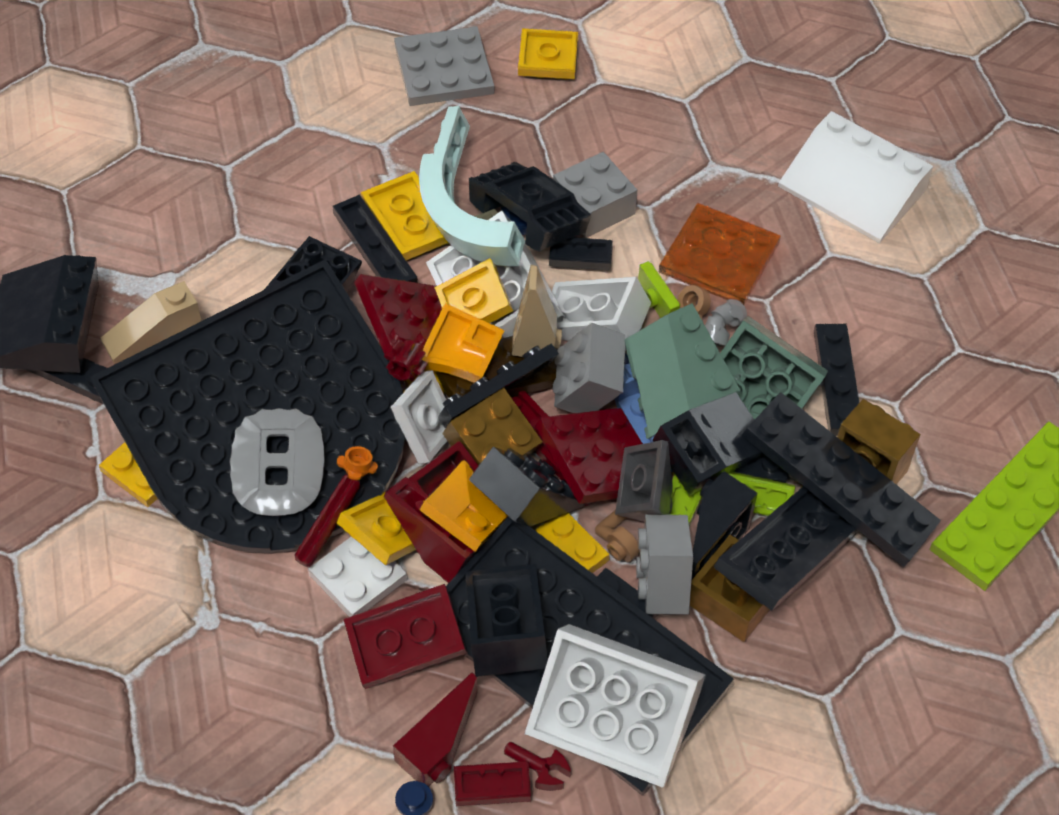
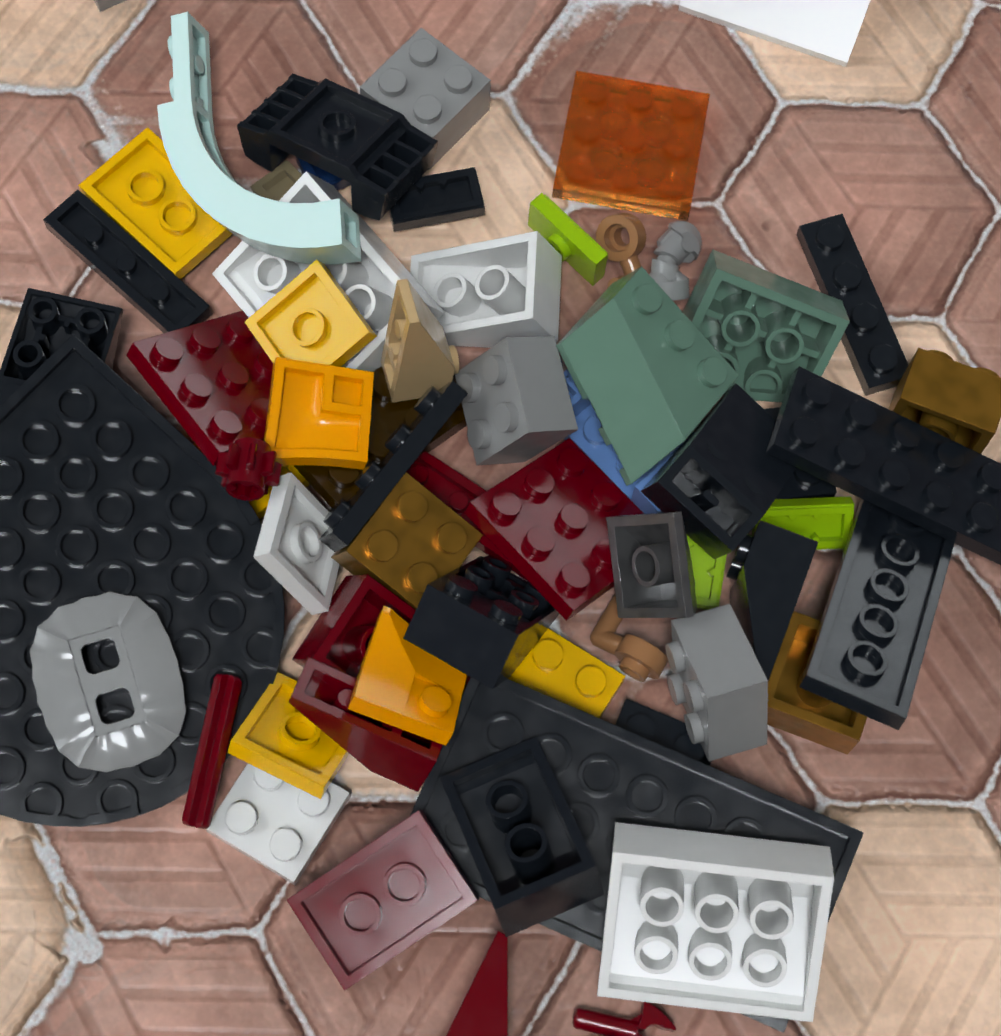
camera: 20 degrees left, 15 degrees up
orange plate [337,446,378,480] -> none

